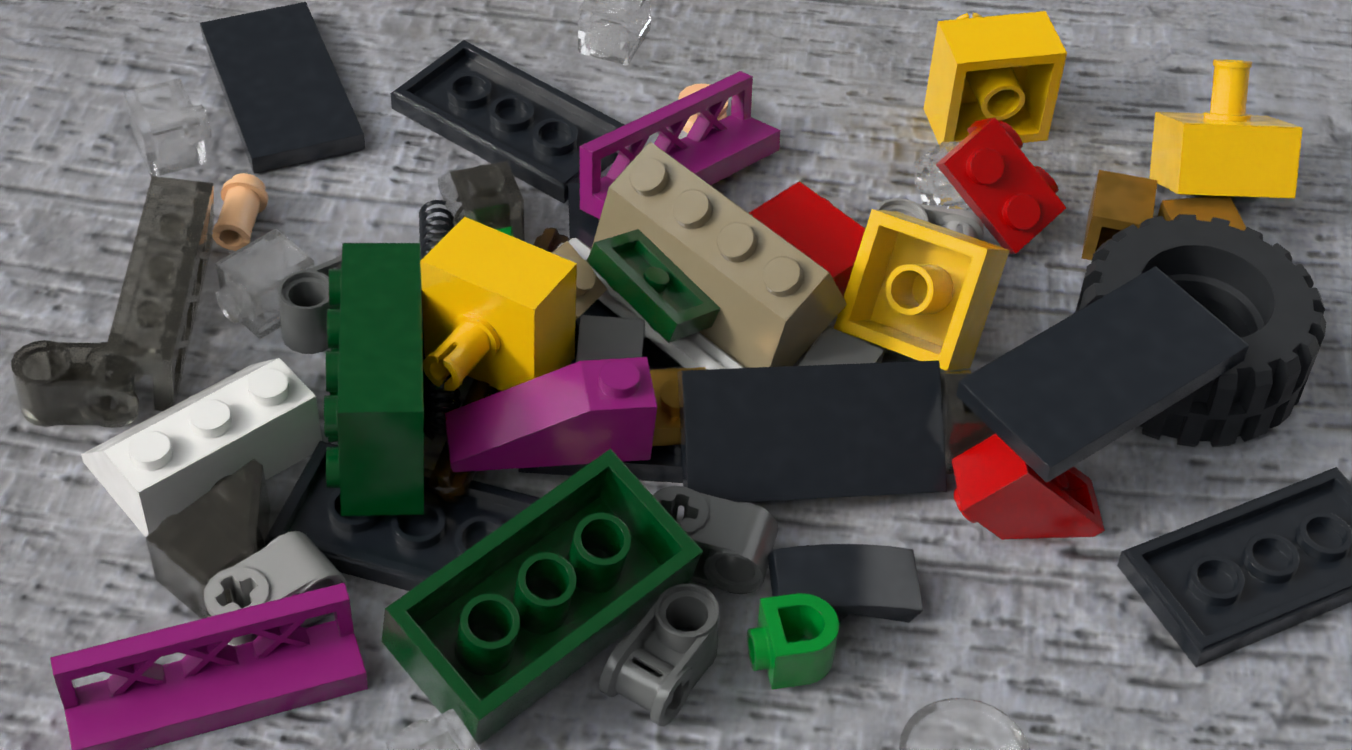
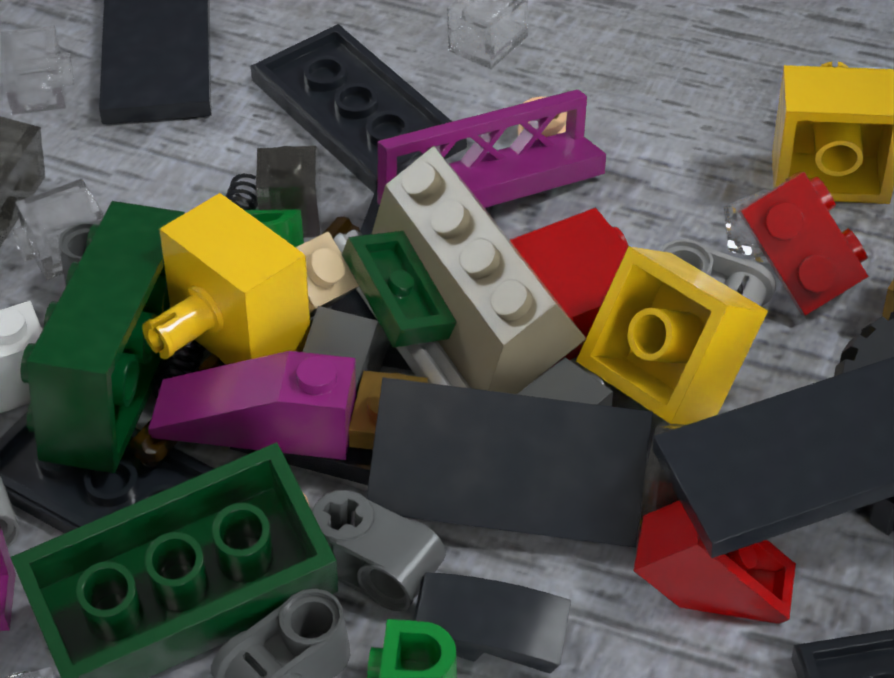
camera: 20 degrees right, 0 degrees up
light nougat pin [212,173,269,251] -> none

